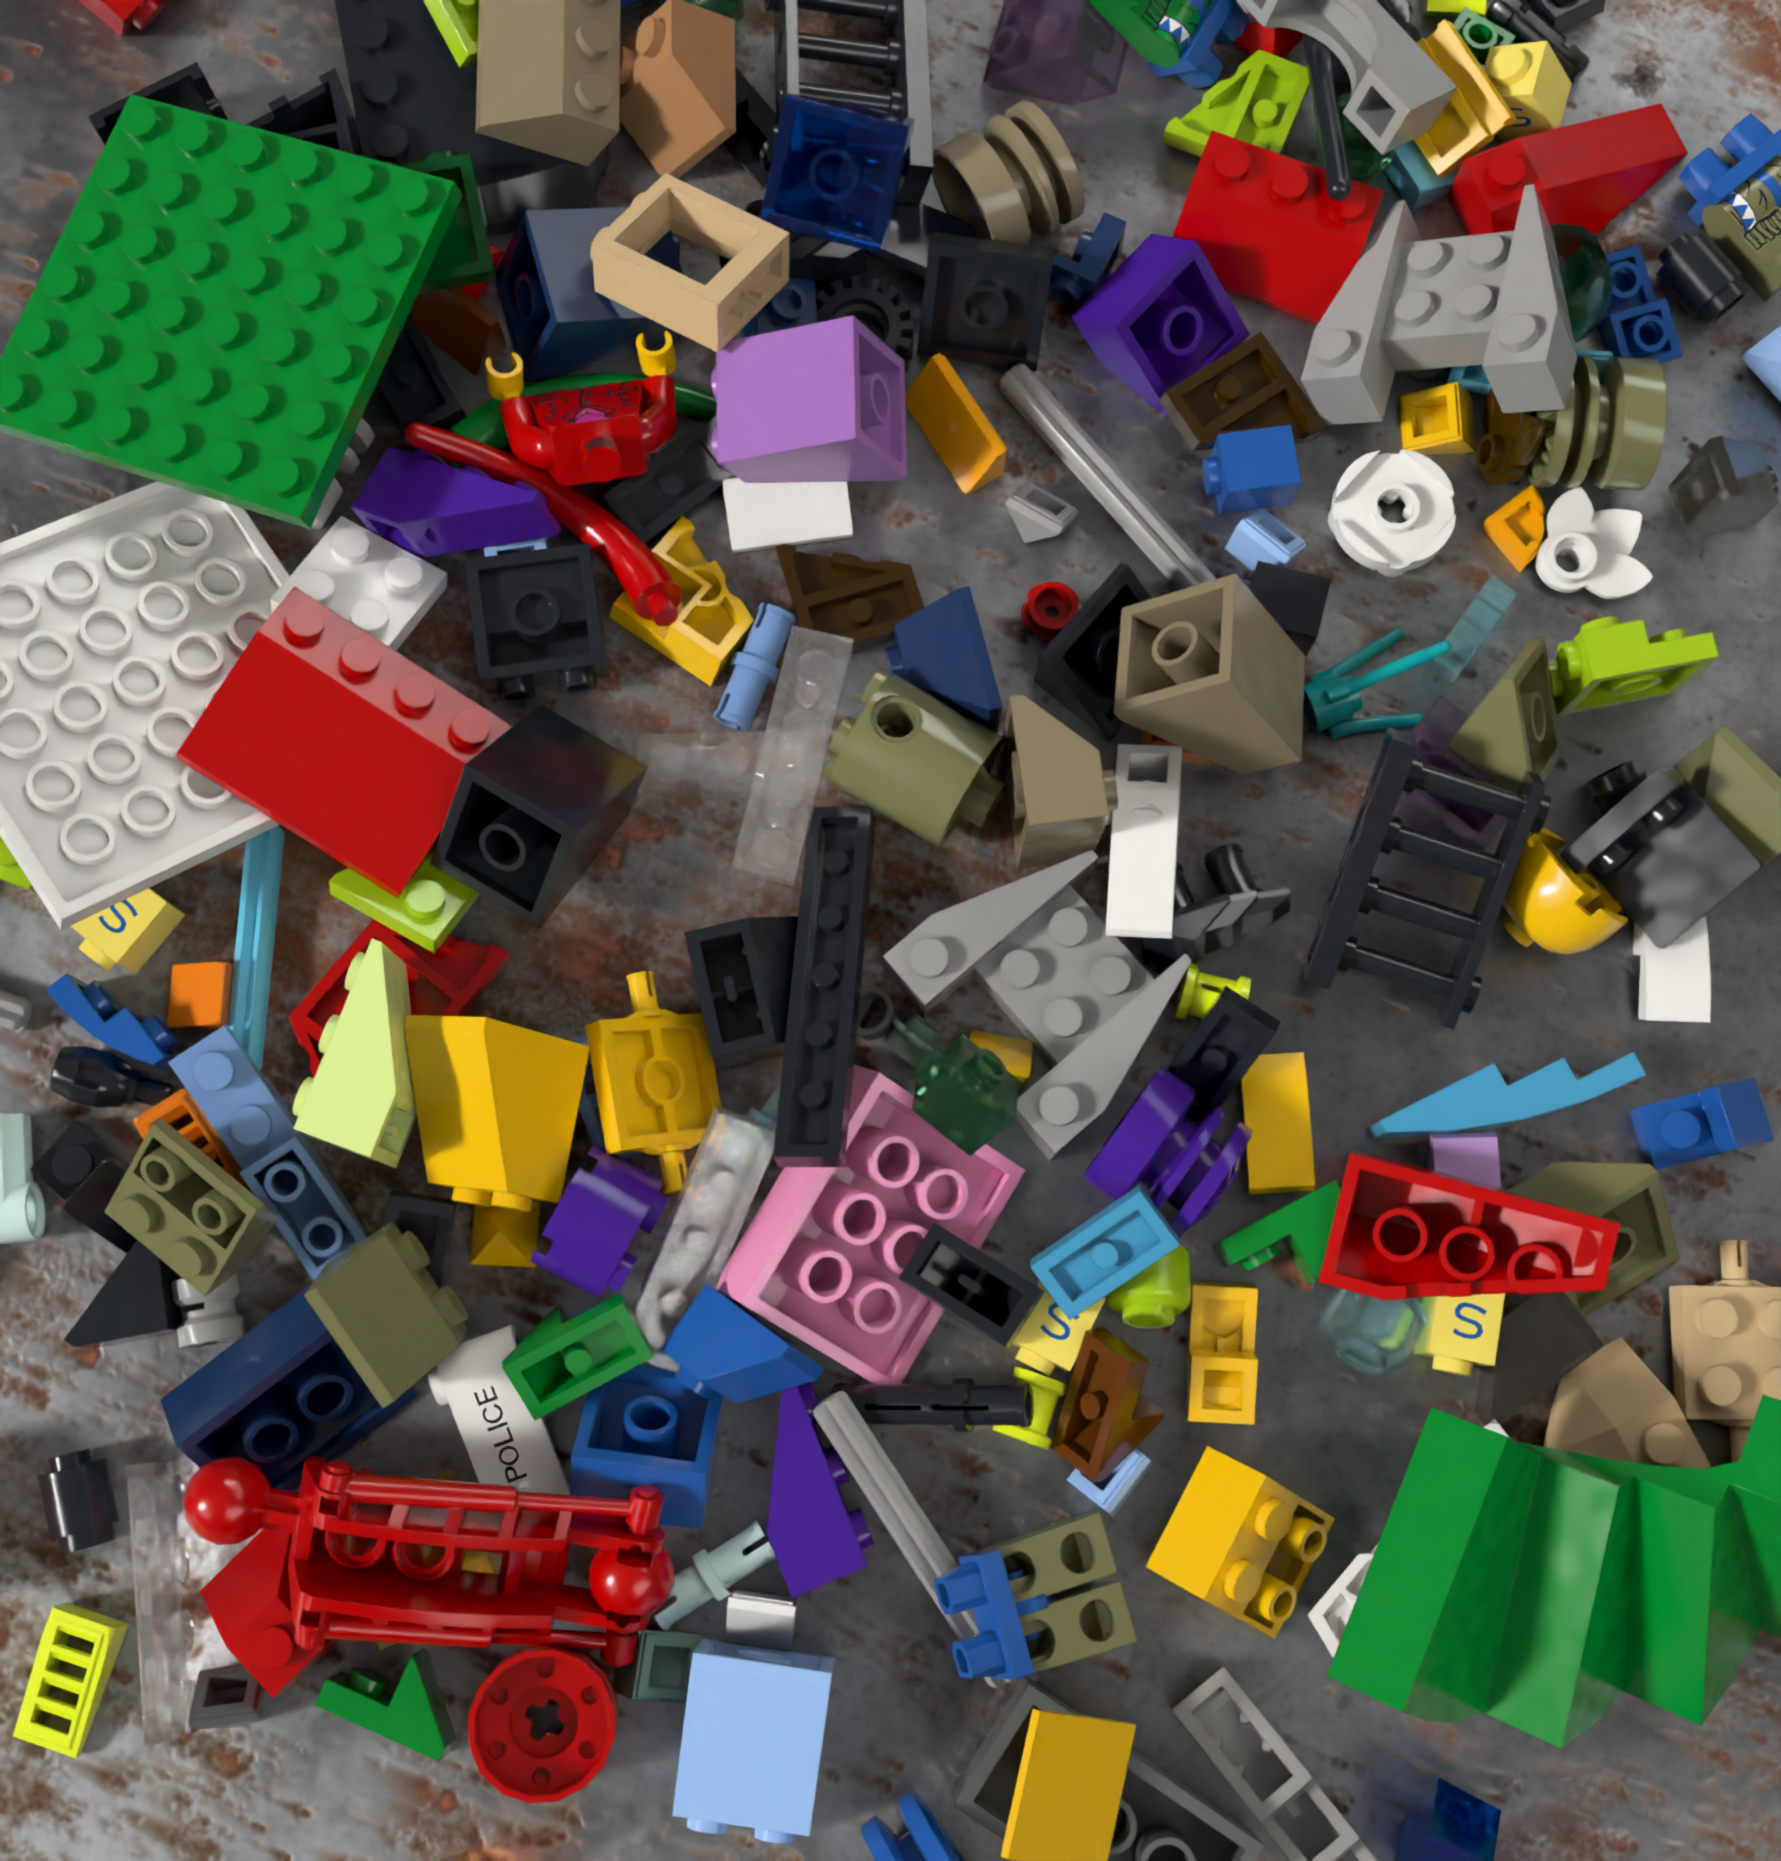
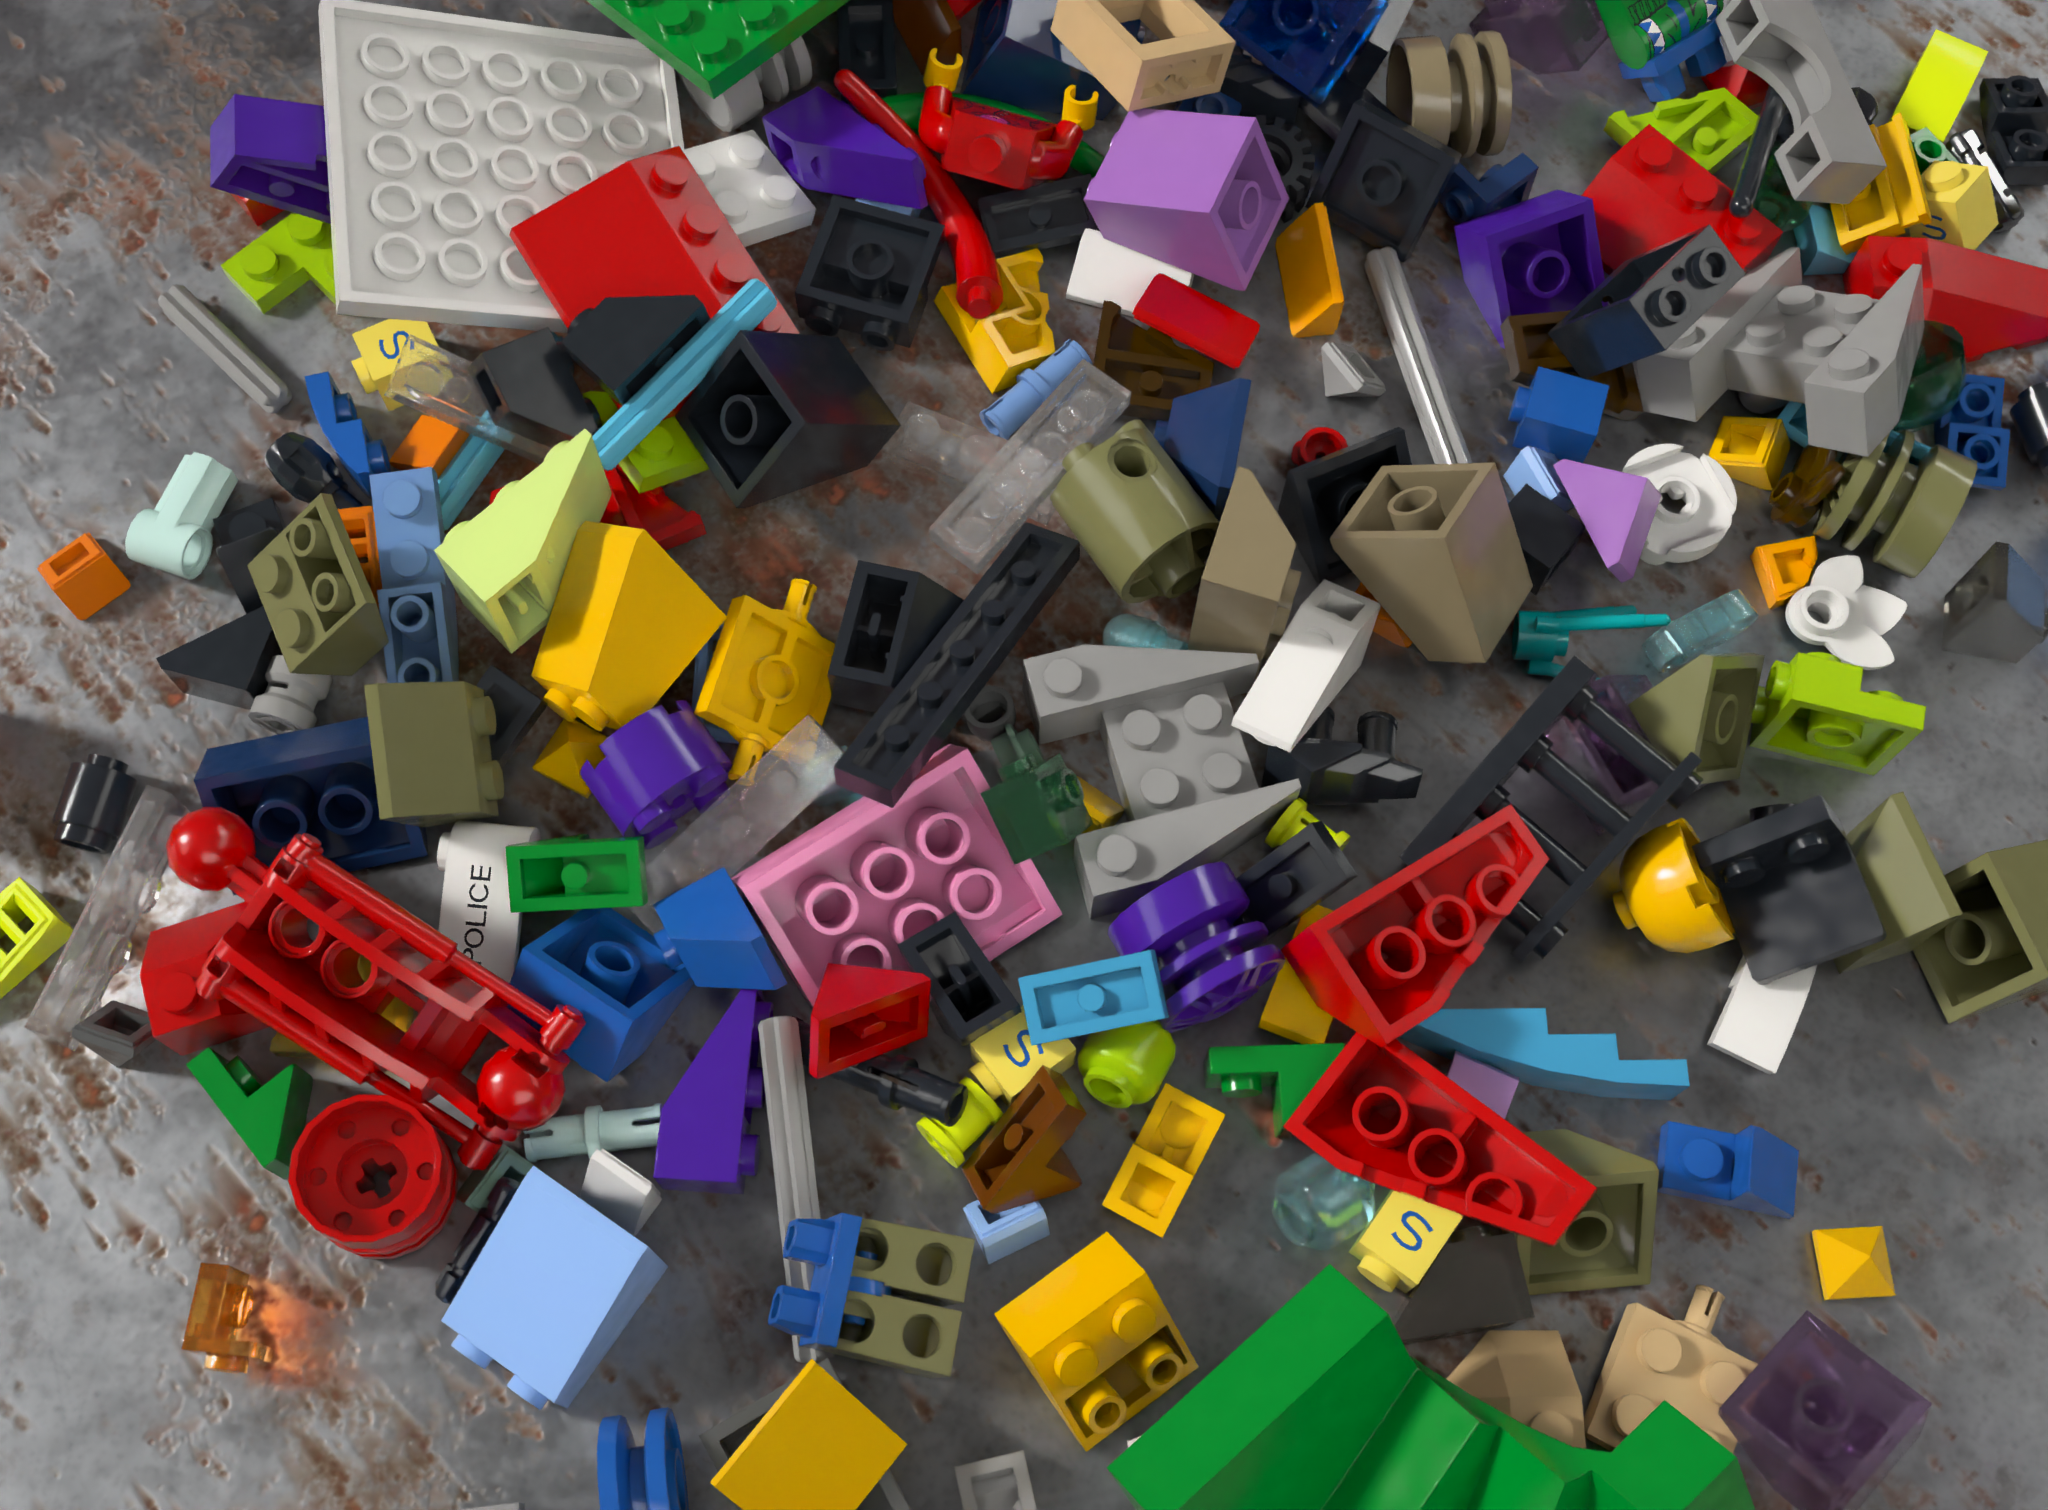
camera: 25 degrees right, 10 degrees down
none -> clear plate [384,334,552,464]
none -> black axle [435,1177,521,1305]
none -> black slope [467,327,602,448]
none -> black slope [561,295,710,406]
none -> medium azure axle [592,278,777,471]
none -> red slope [809,963,931,1079]
none -> clear light blue cylinder [1103,613,1188,650]
none -> red slope [1132,273,1260,369]
none -> red wedge [1280,804,1549,1048]
none -> black window [1548,224,1746,379]
none -> medium lavender slope [1553,459,1661,583]

